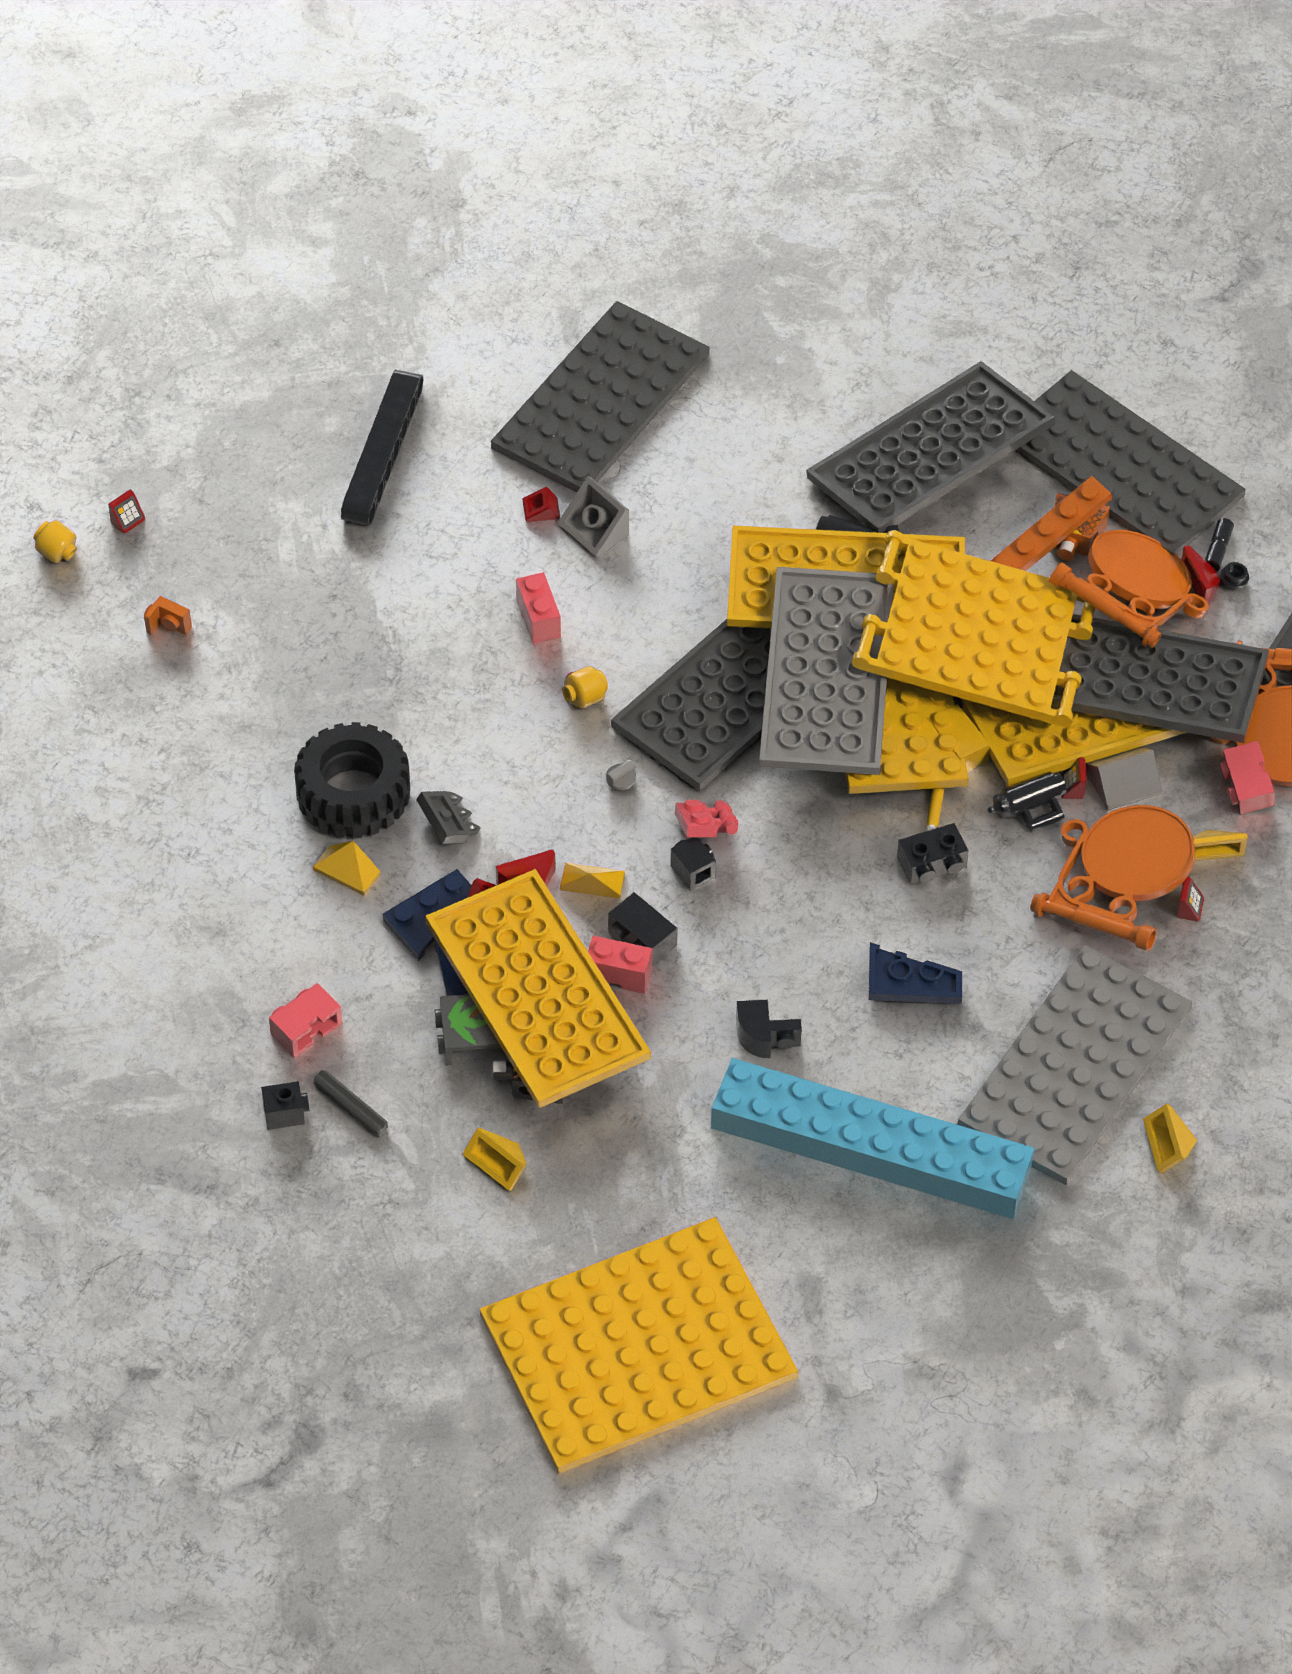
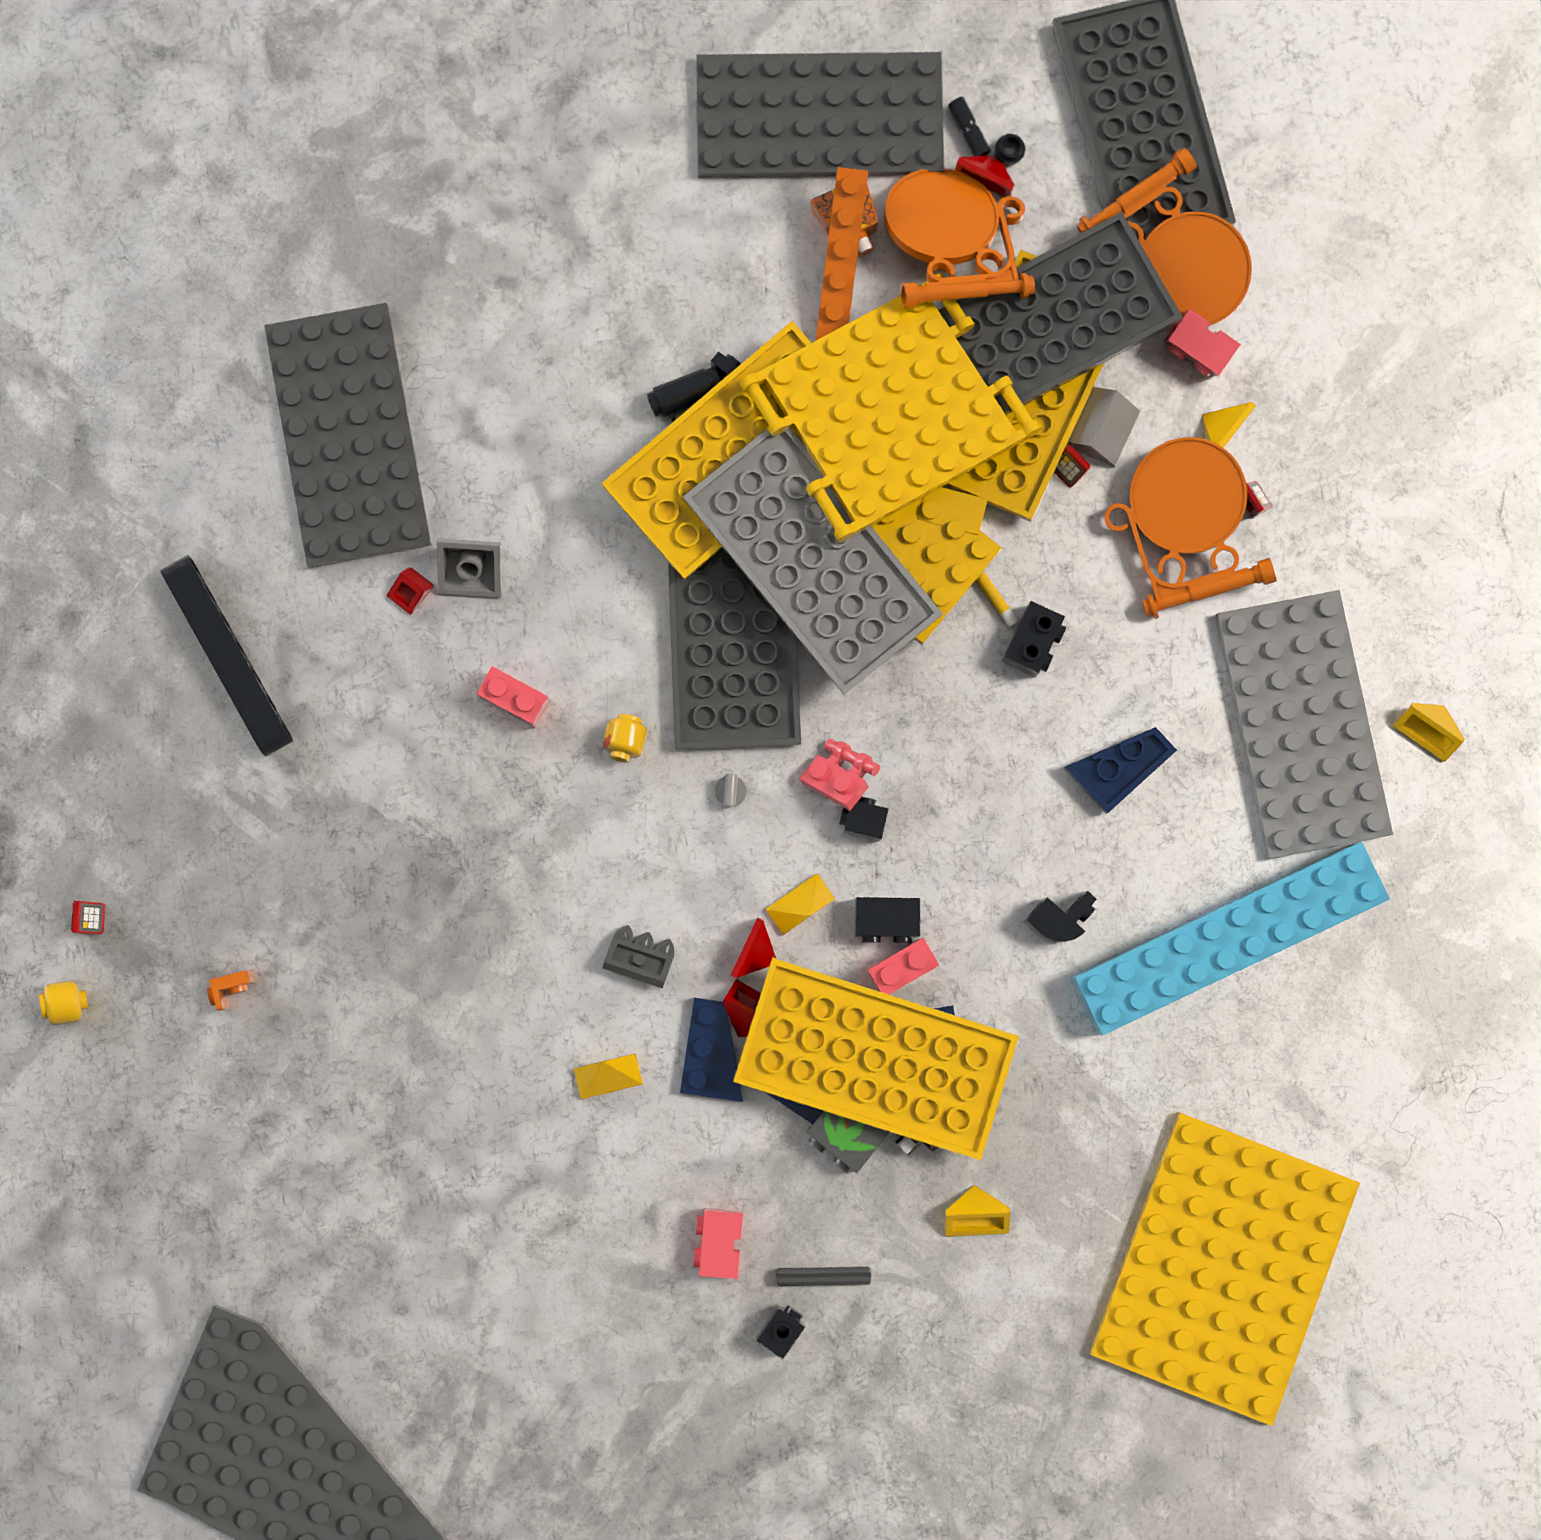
camera: 50 degrees left, 30 degrees up
black tyre [294,722,411,839] -> none
dark grey plate [806,361,1055,533] -> none
black piece [987,771,1067,832] -> none

